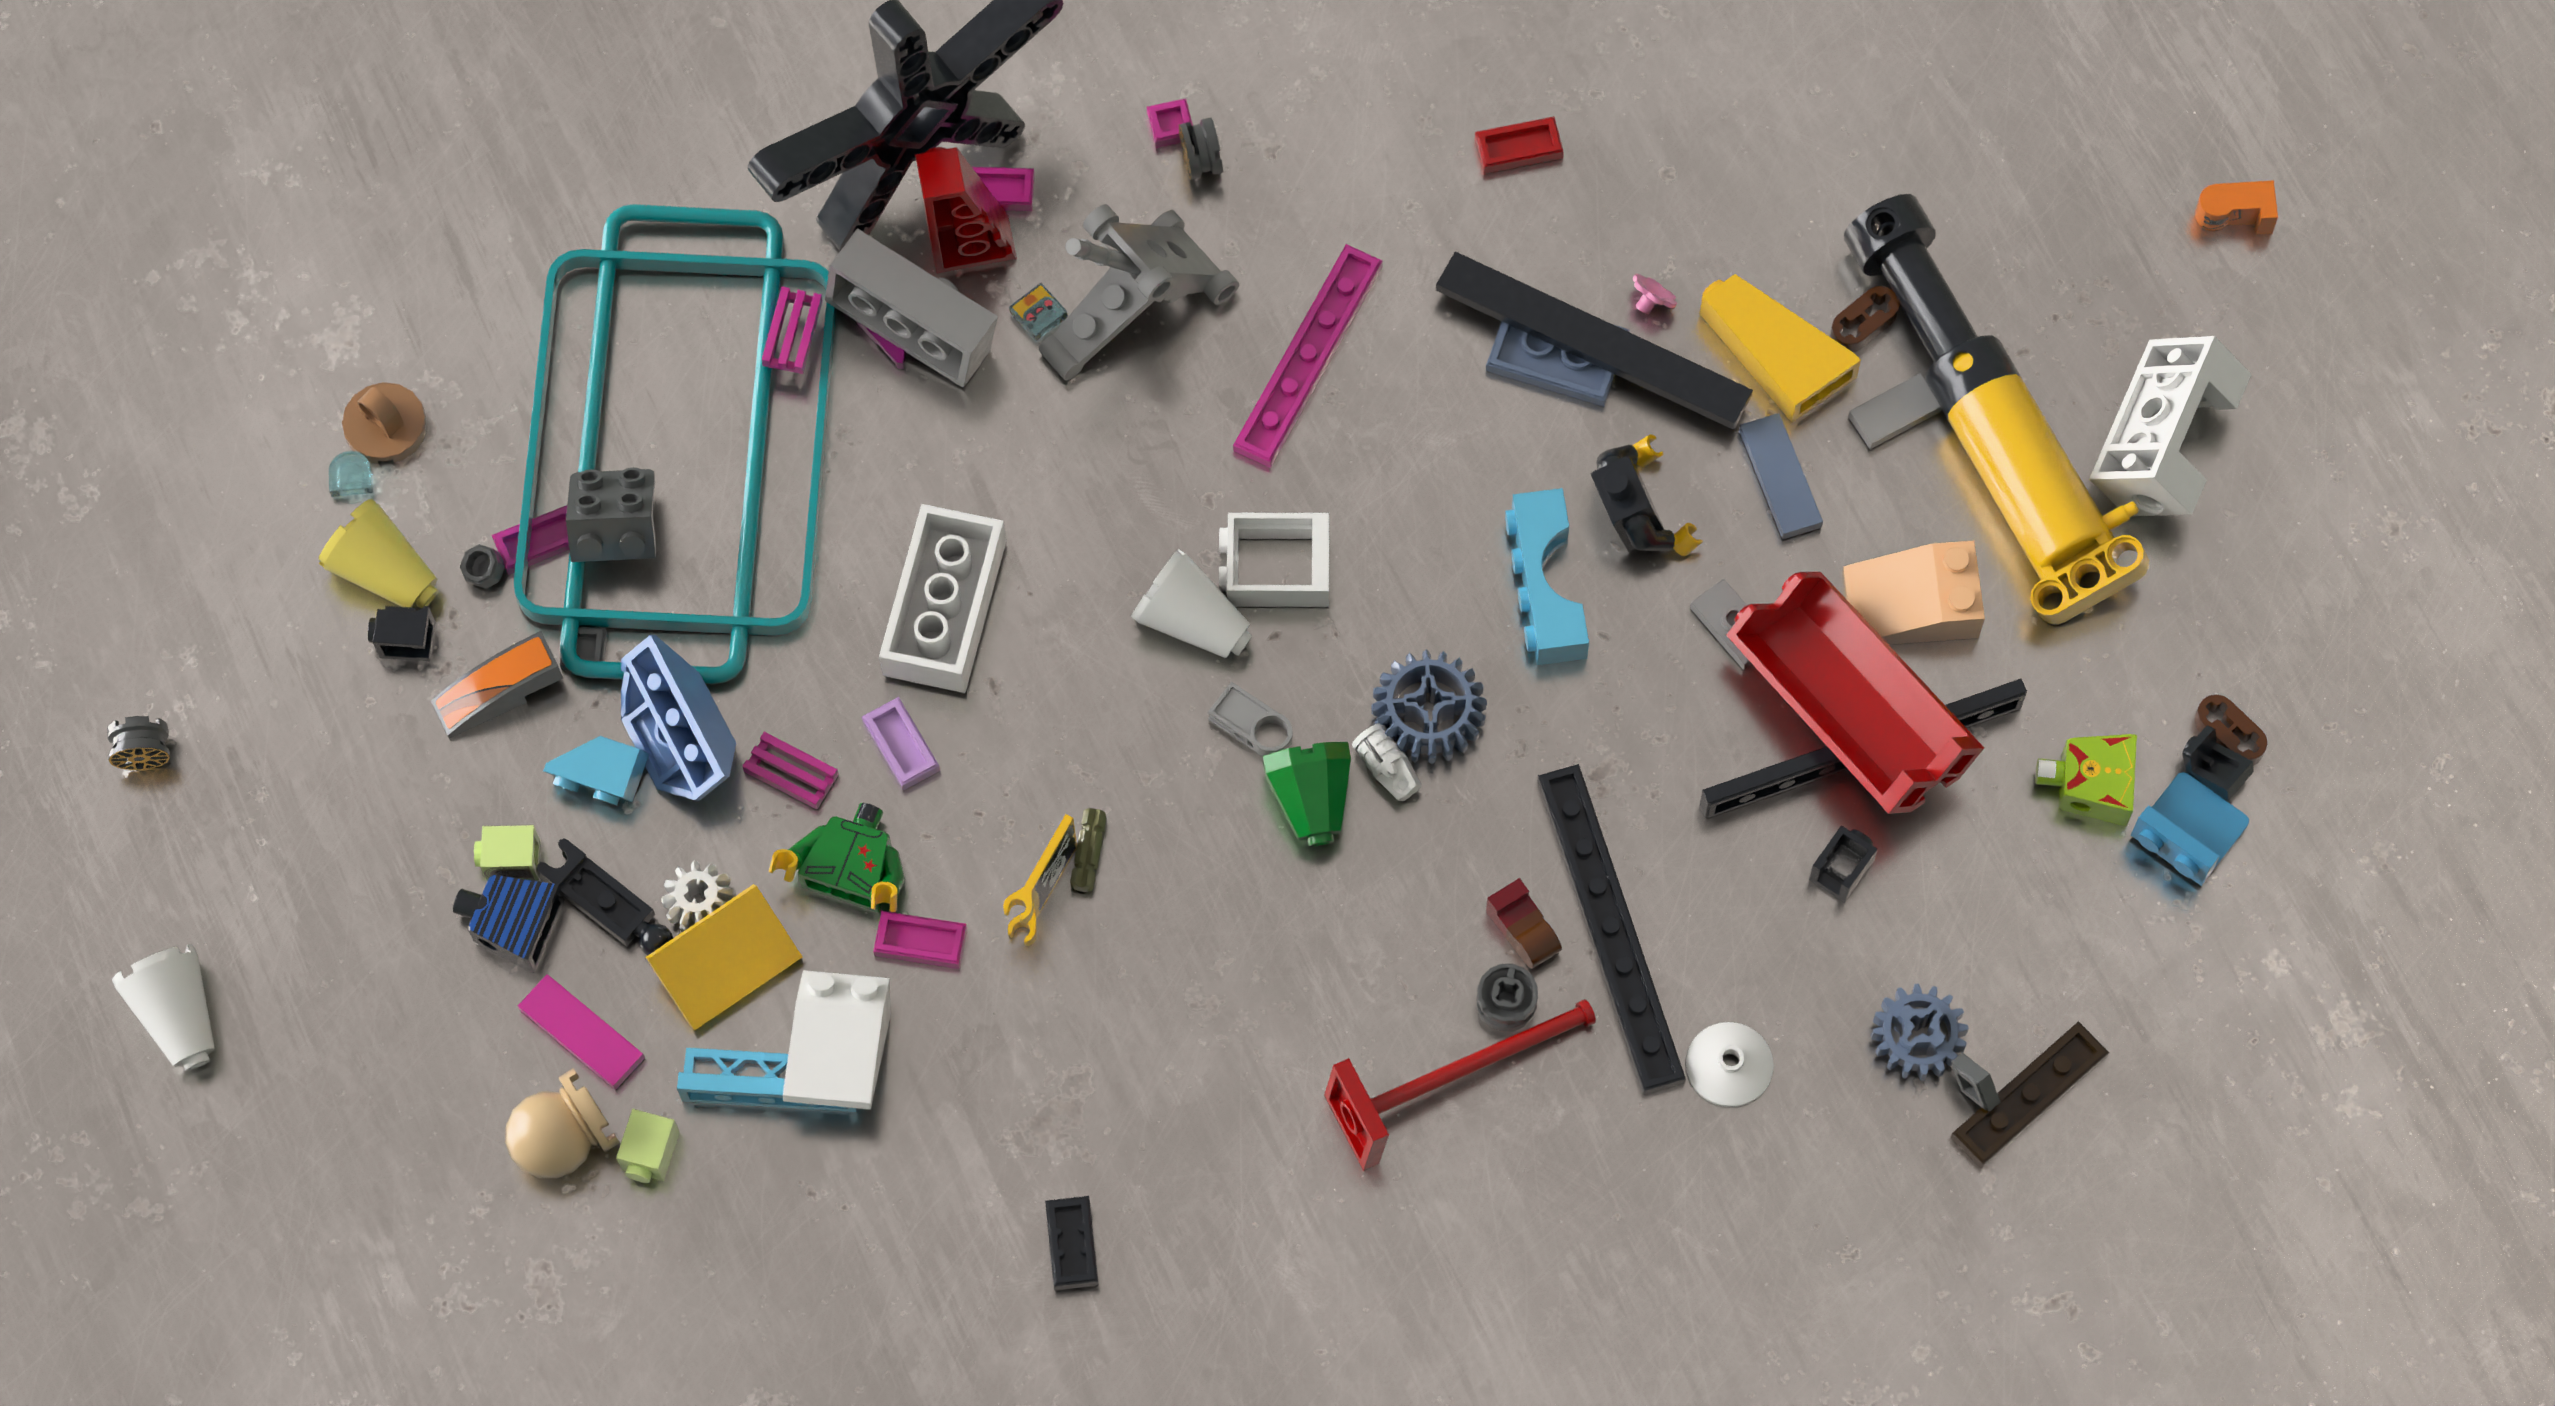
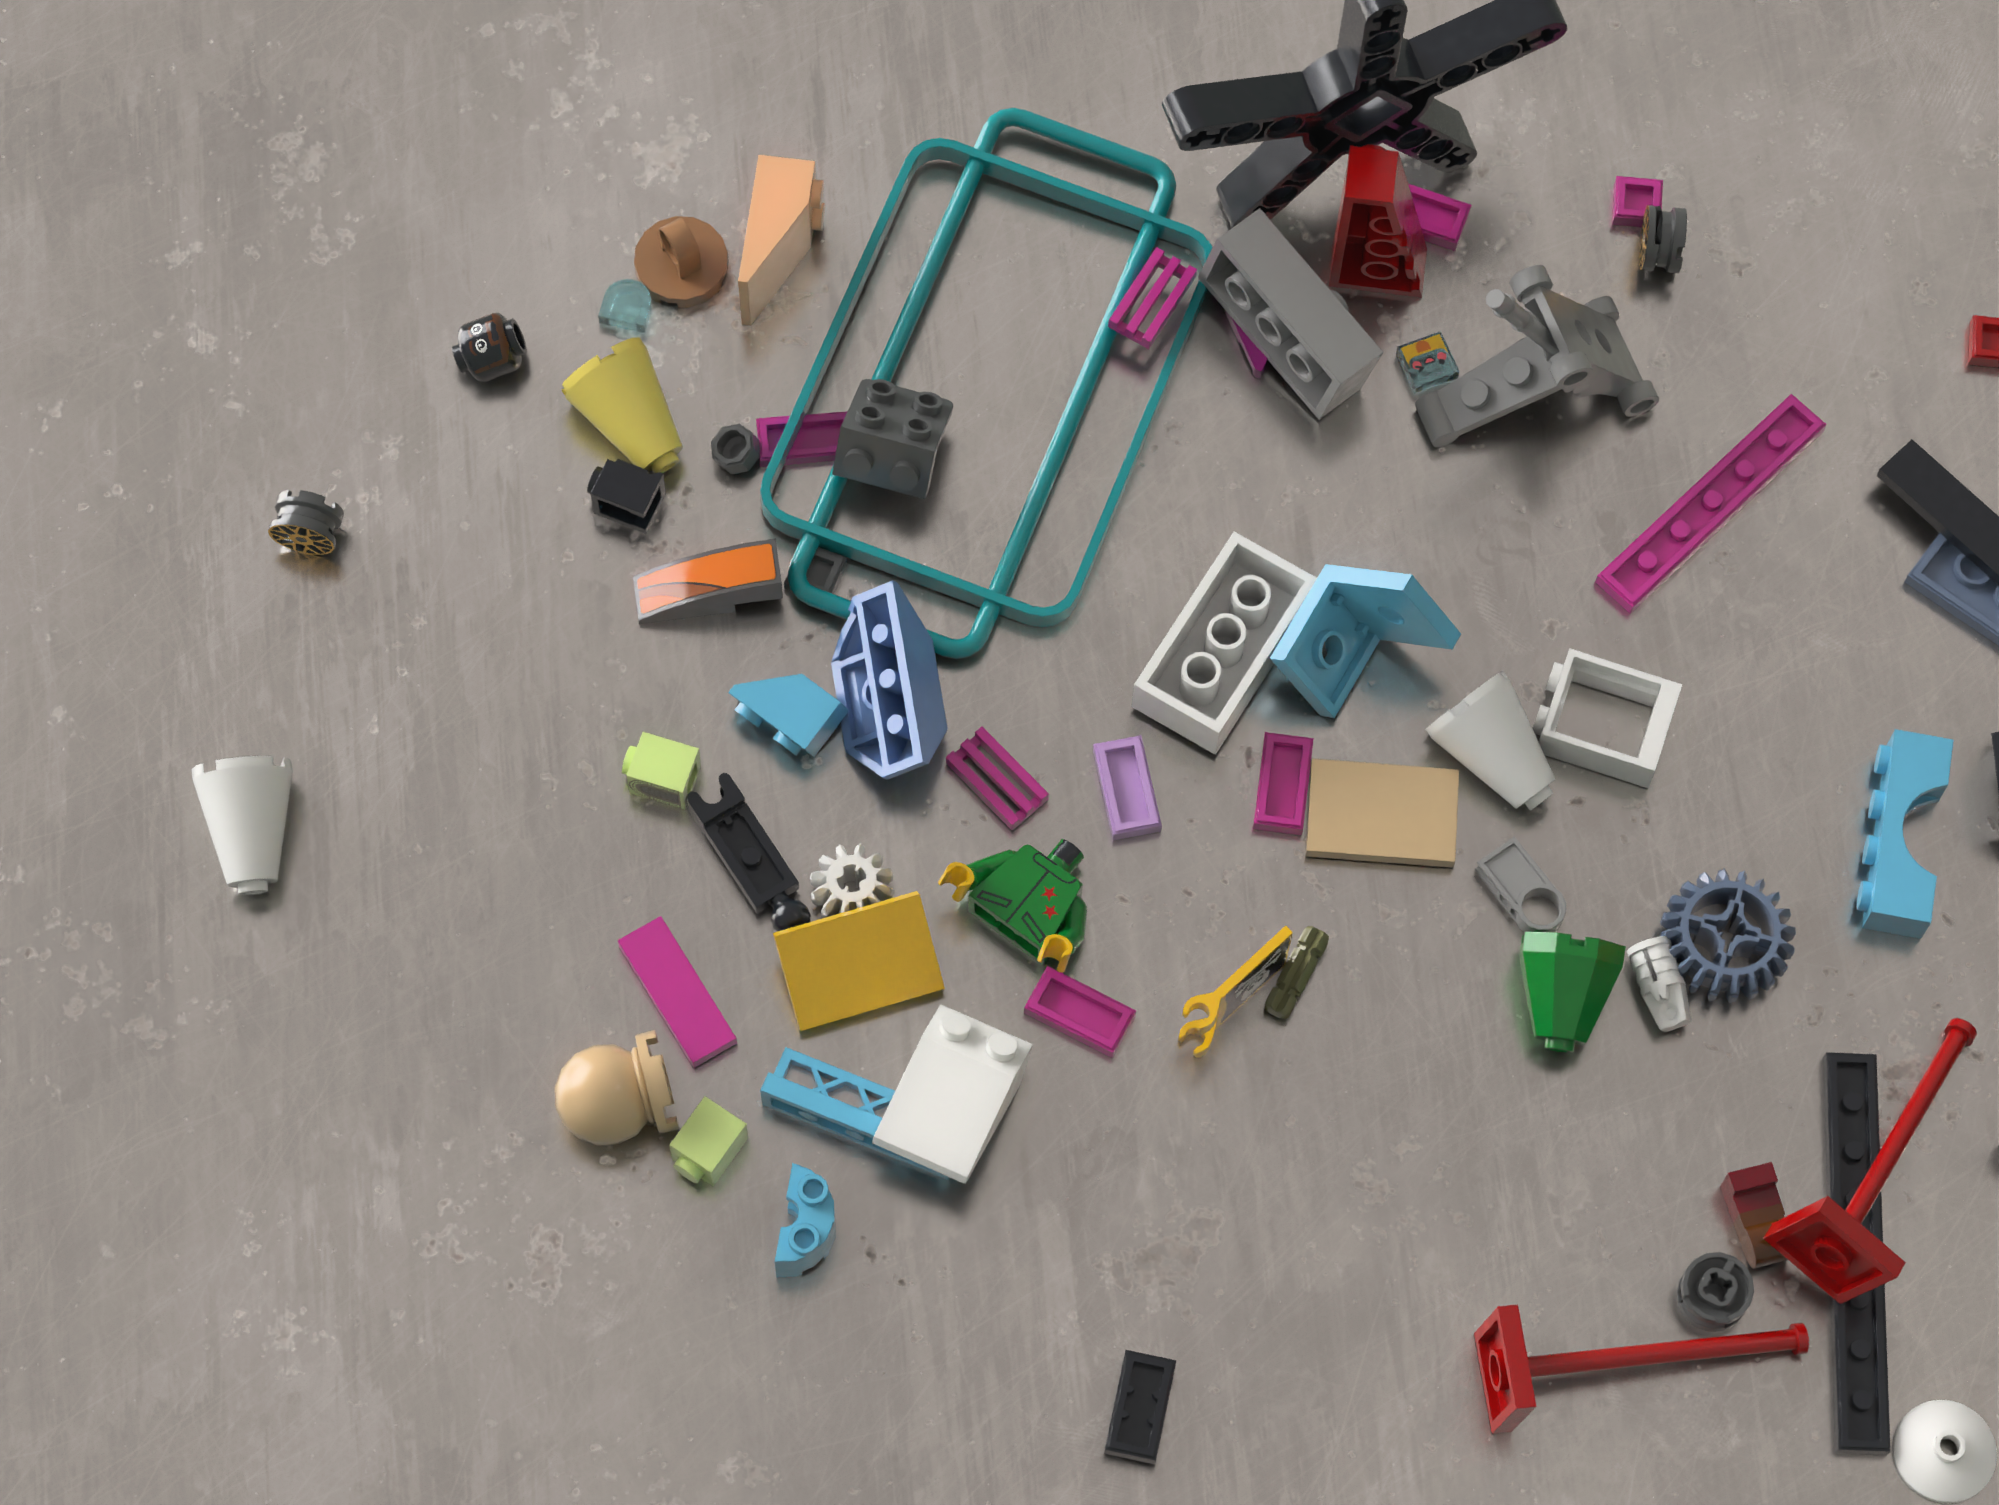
camera: 15 degrees right, 0 degrees up
black torso [453,875,565,973] -> none
none -> black head [452,313,527,382]
none -> light nougat slope [738,155,825,326]
none -> medium azure cylinder [775,1163,836,1278]
none -> dark pink tile [1253,732,1314,835]
none -> medium azure bracket [1270,564,1461,718]
none -> tan tile [1306,758,1459,868]
none -> red tile [1763,1018,1977,1304]

